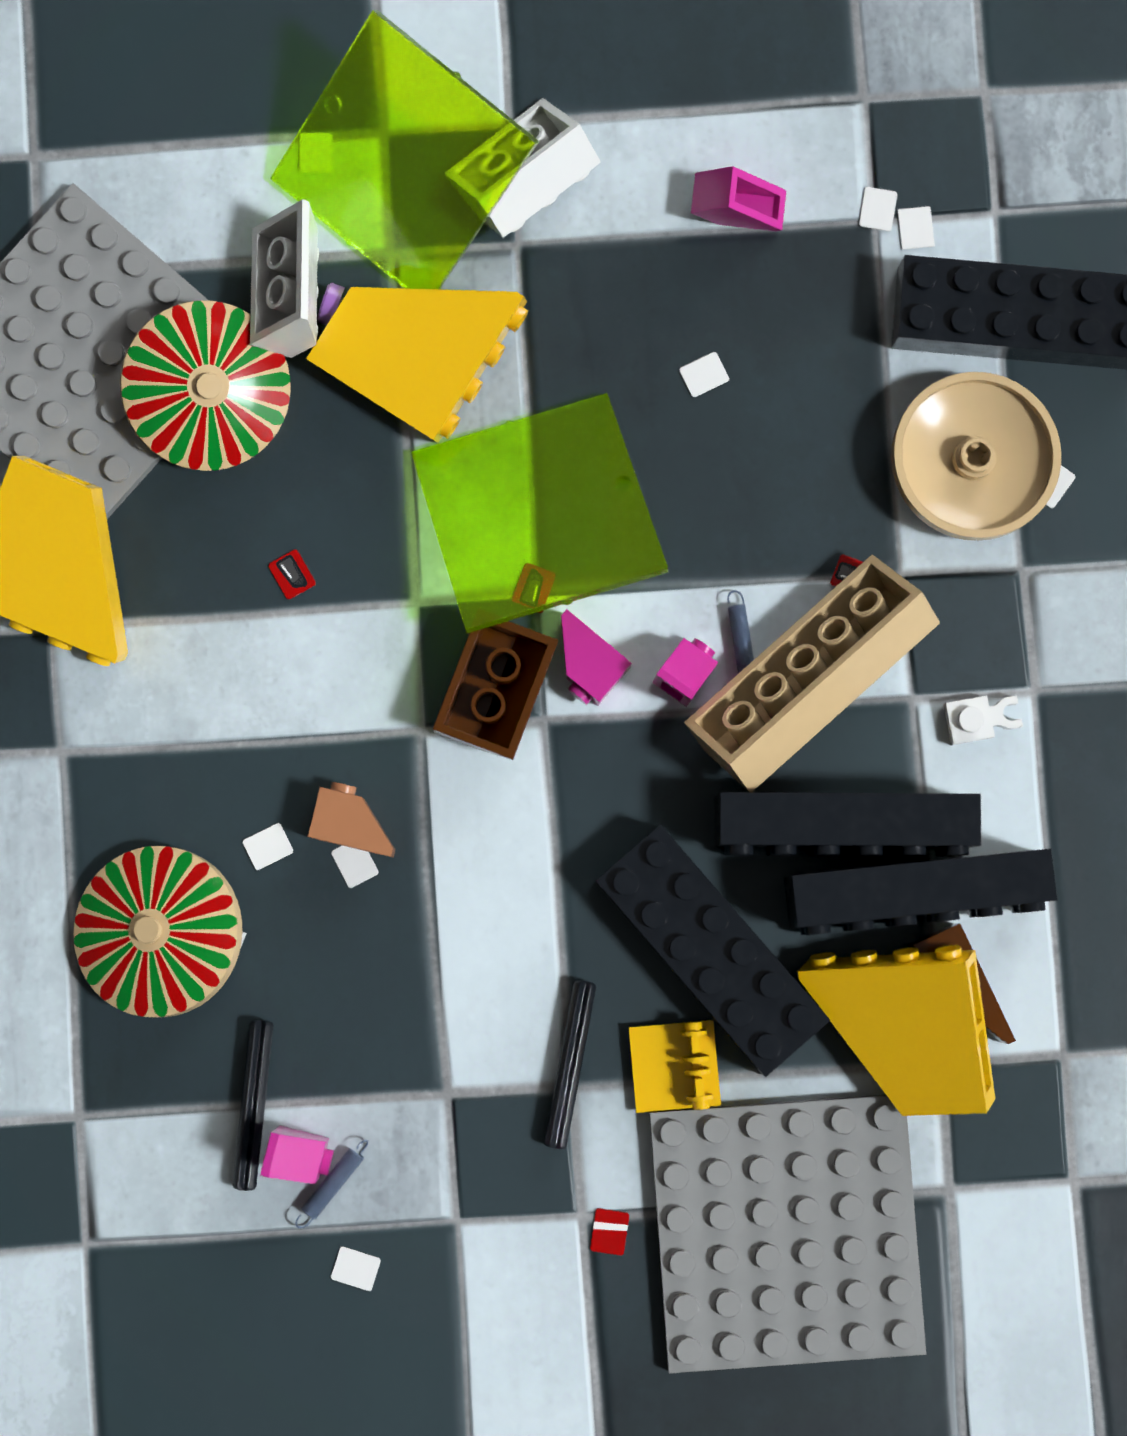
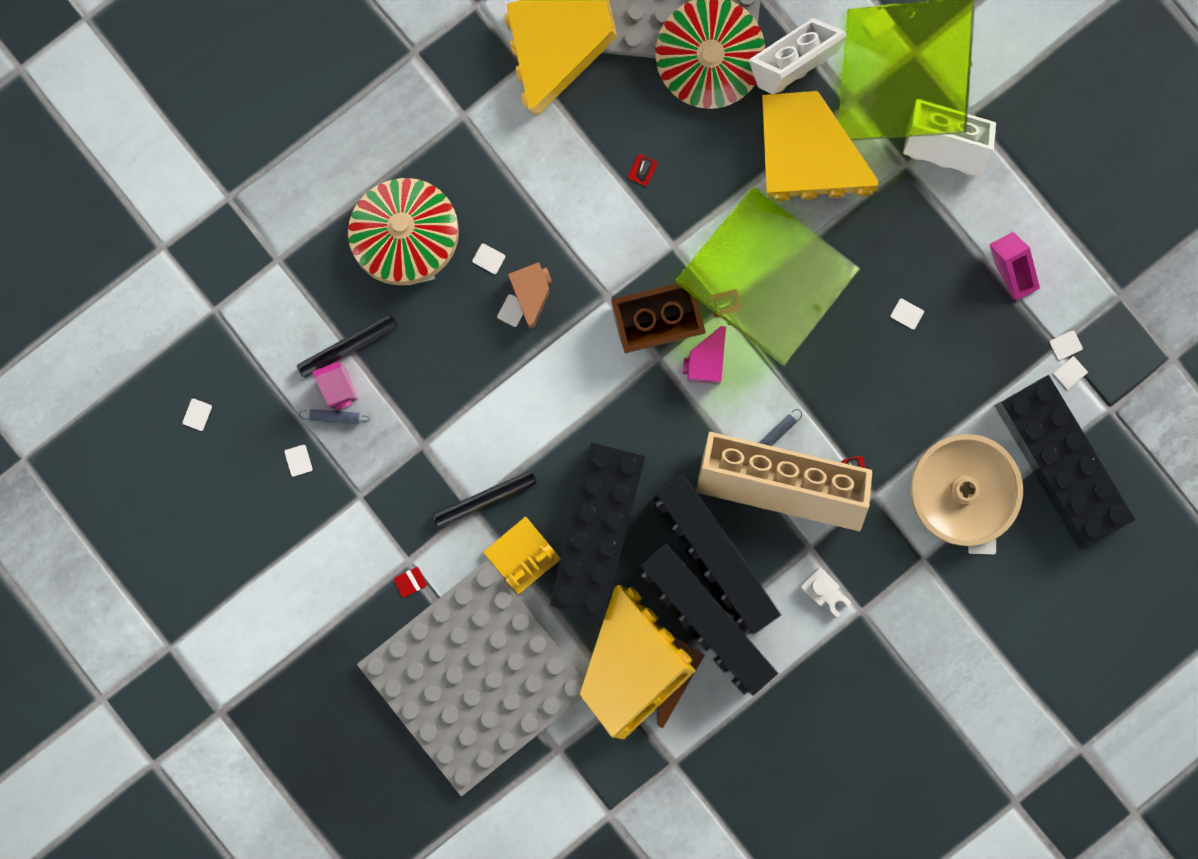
camera: 60 degrees right, 0 degrees up
medium lavender tile [317,282,345,325] -> none
dark pink slope [653,638,718,707] -> none
none -> white sticker [183,399,212,431]

